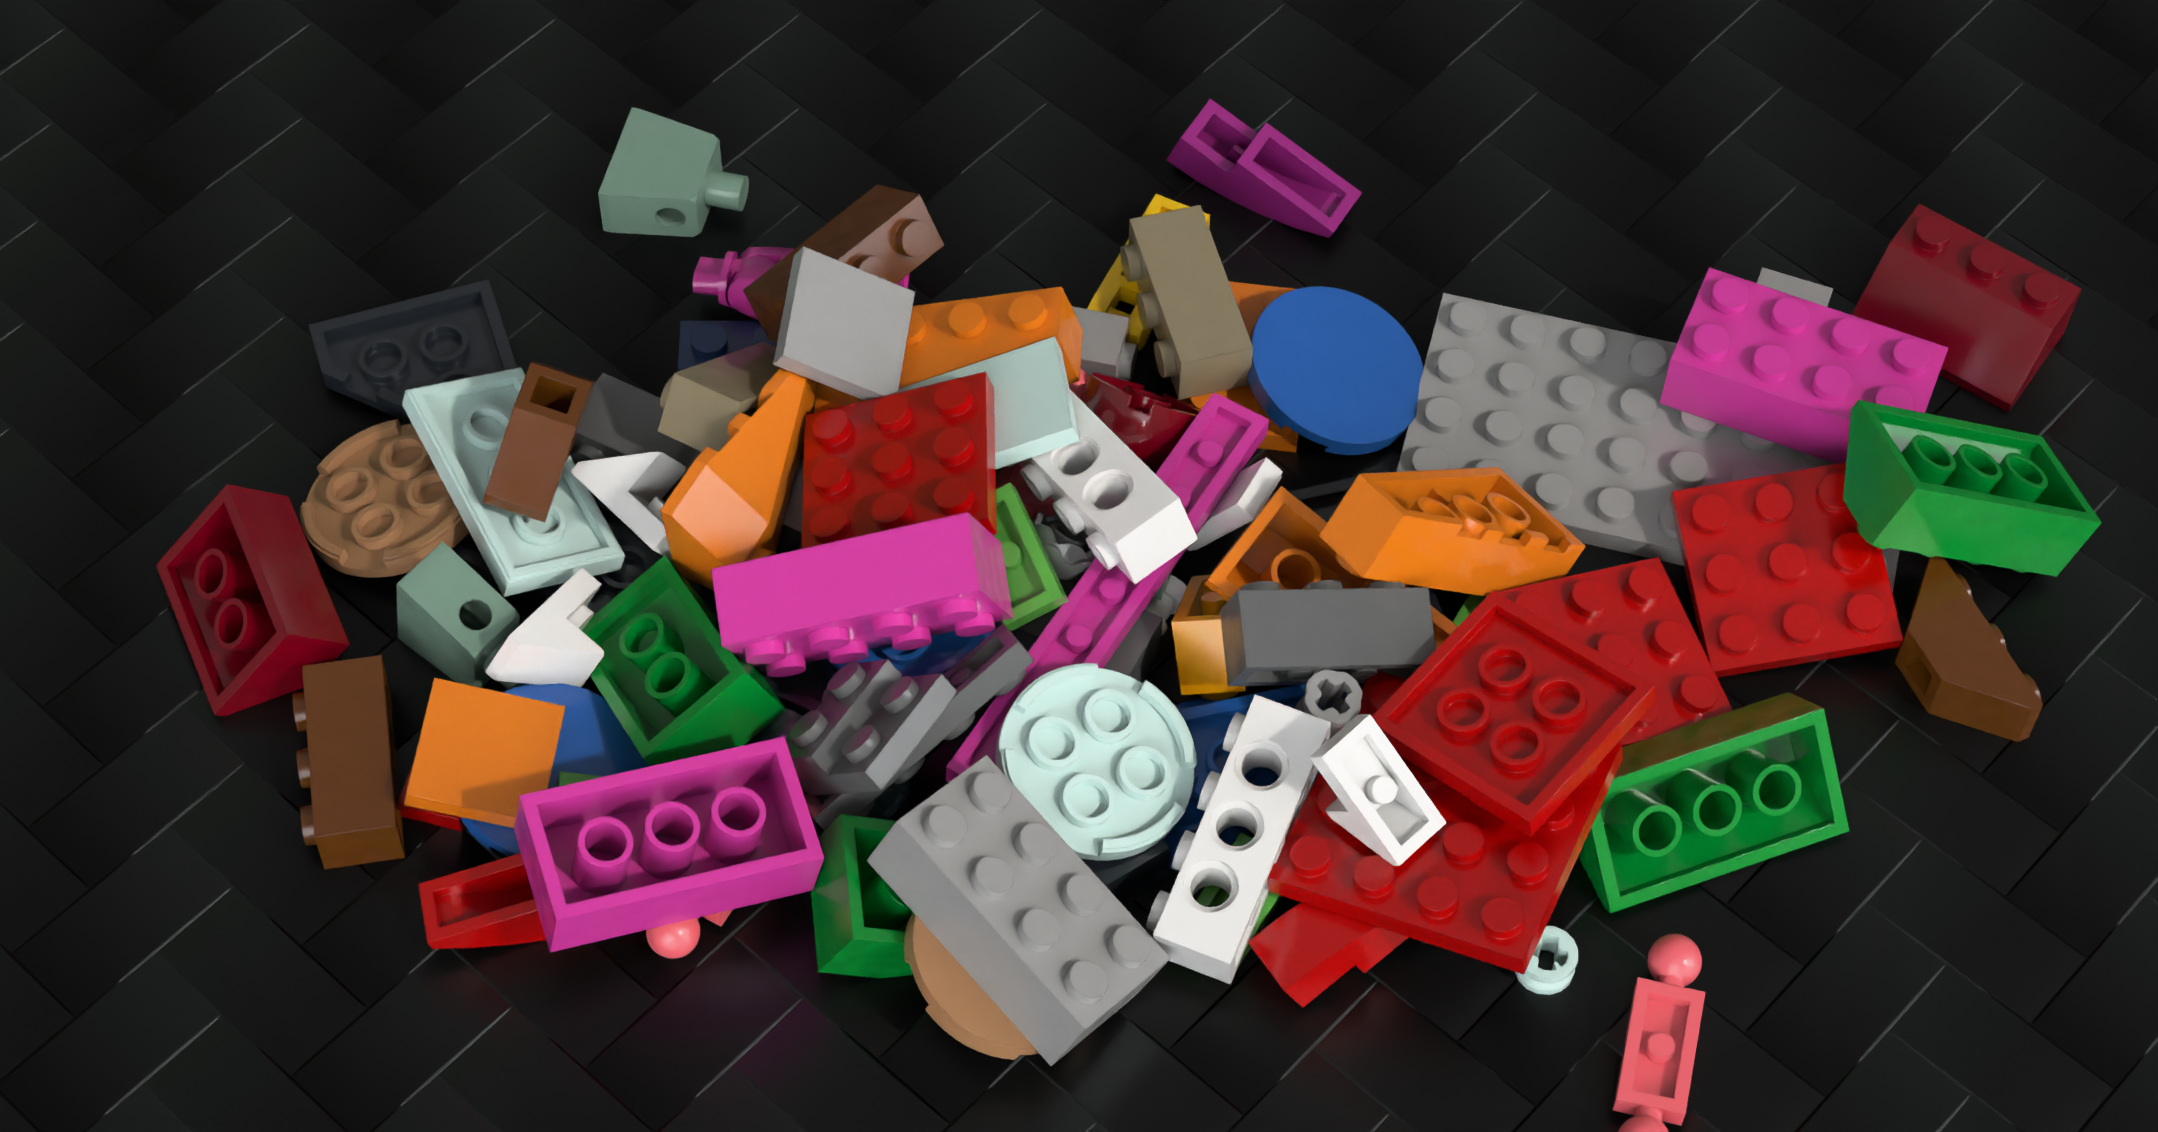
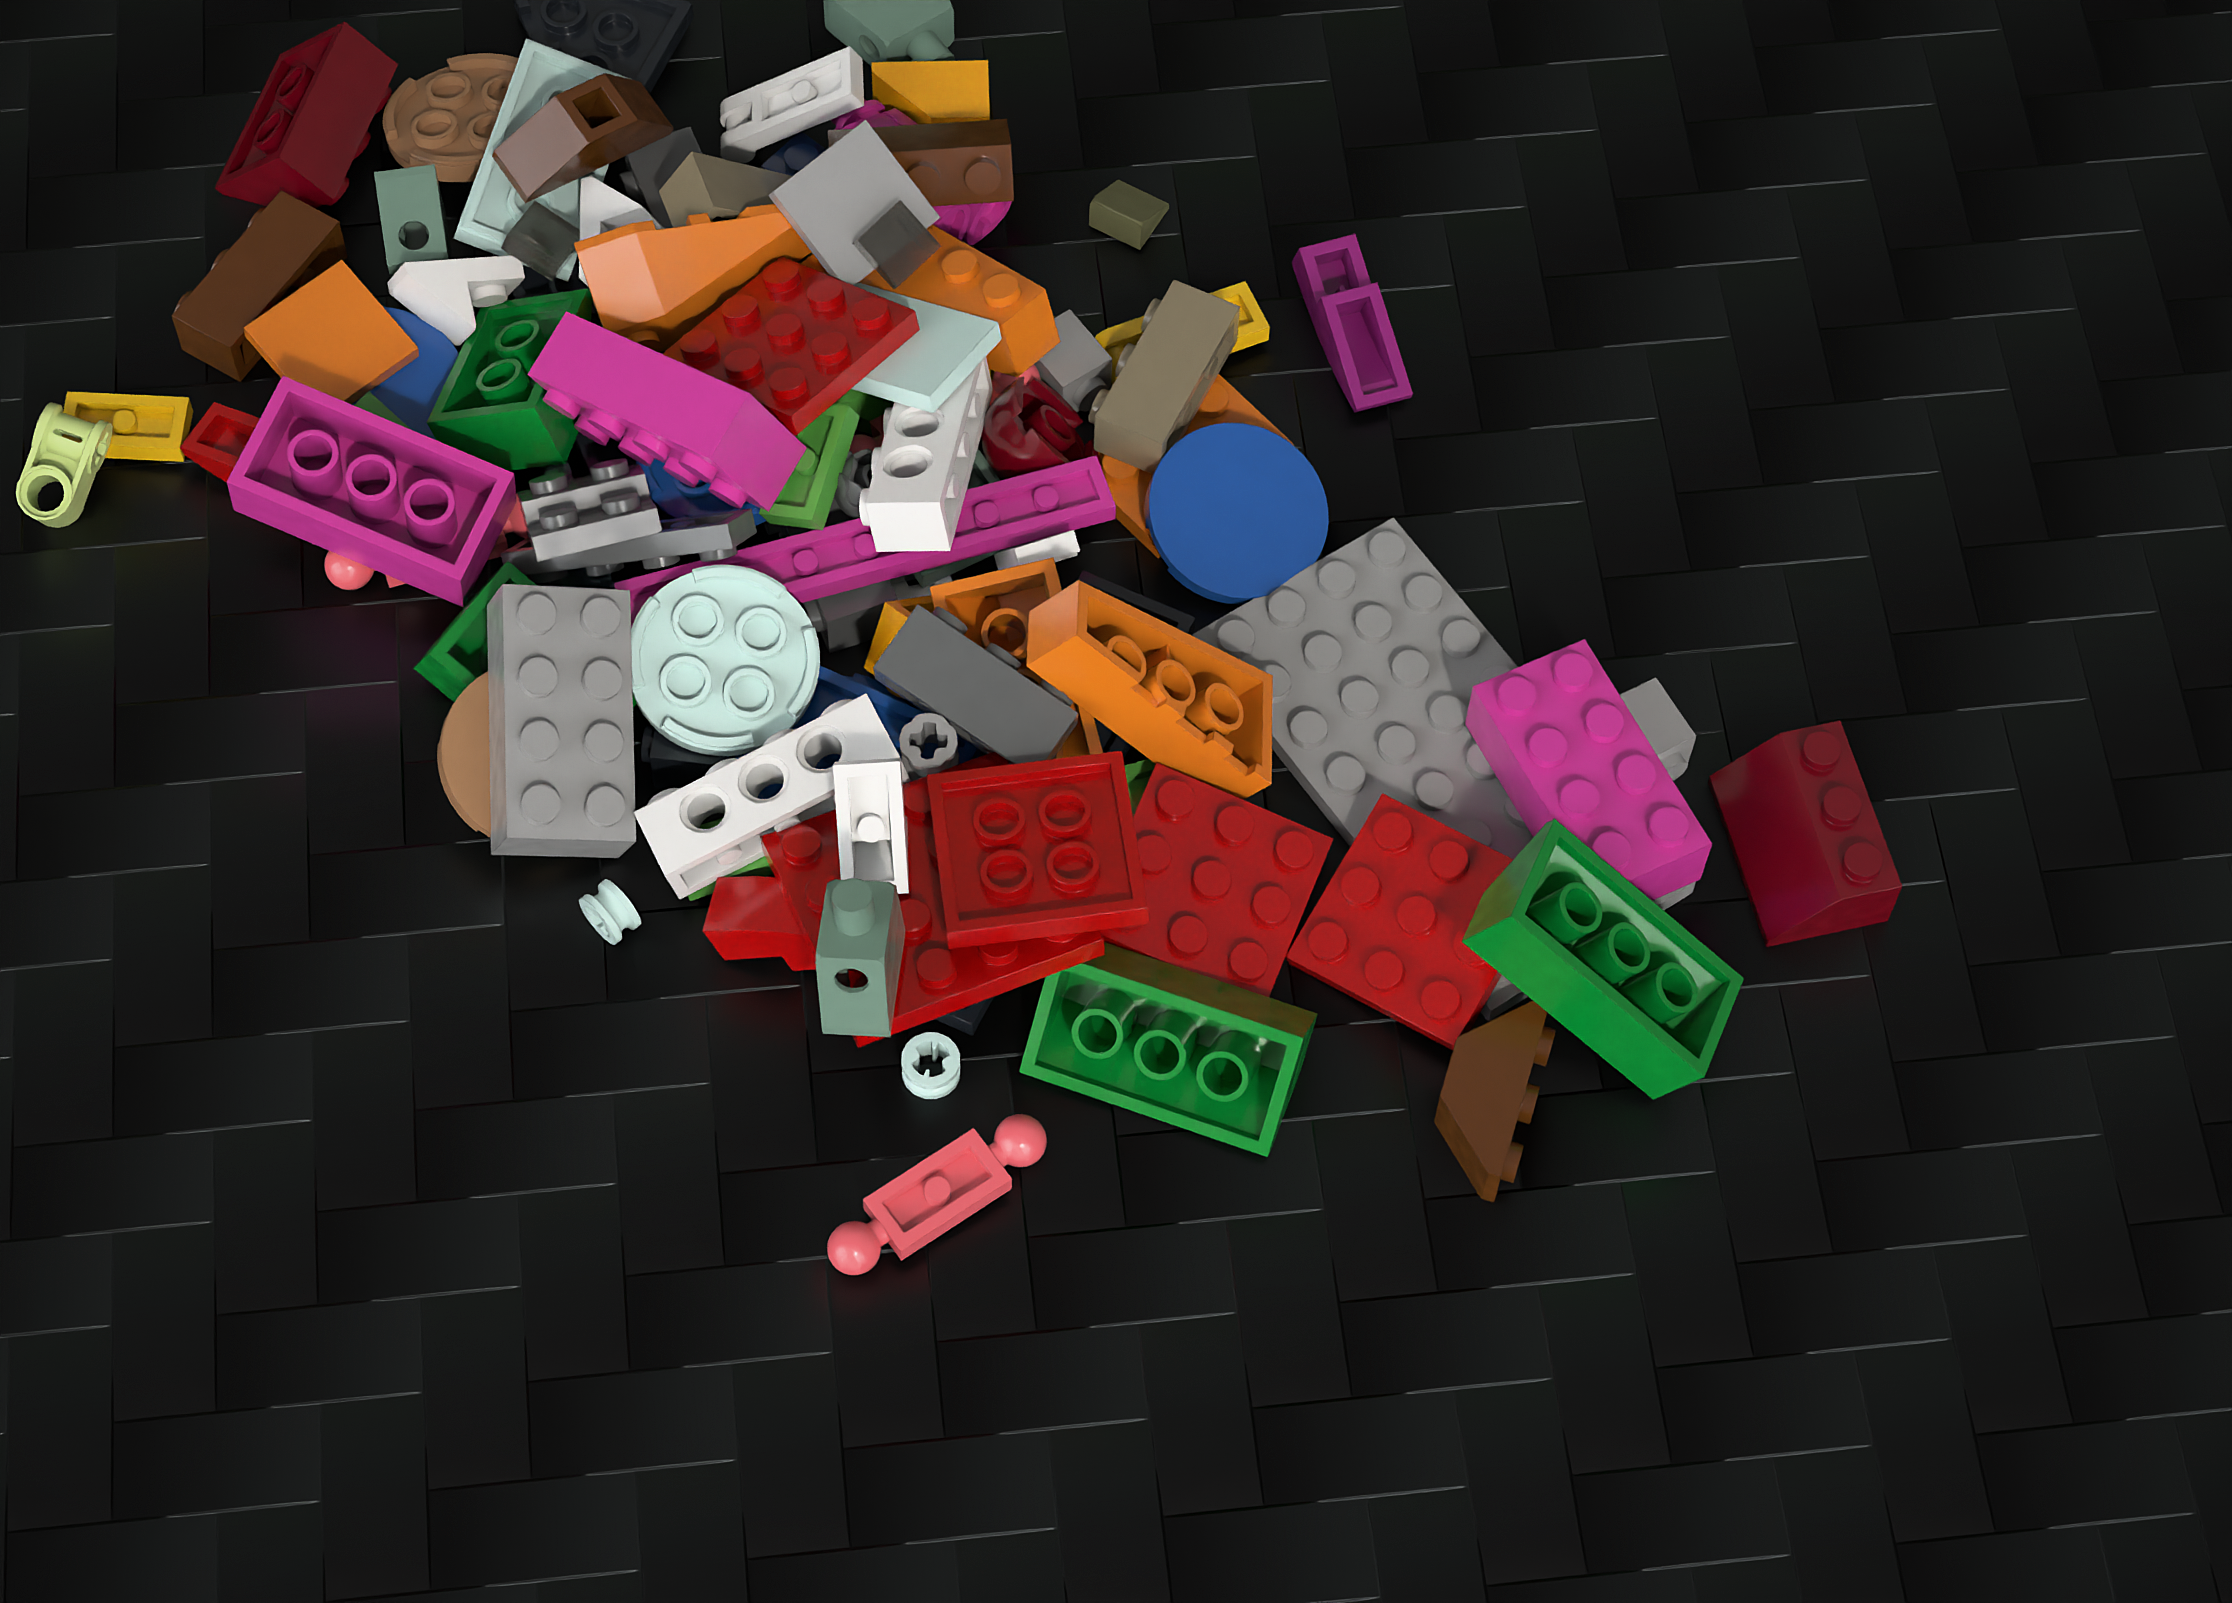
camera: 40 degrees right, 5 degrees up
none -> yellowish green piece [16,402,113,528]
none -> yellow plate [62,392,193,462]
none -> clear smoke tile [501,201,580,281]
none -> light aqua bush [579,879,641,945]
none -> white plate [720,46,864,164]
none -> sand green torso [816,878,906,1037]
none -> clear smoke tile [852,200,941,289]
none -> light orange slope [871,60,990,124]
none -> olive slope [1089,180,1169,250]

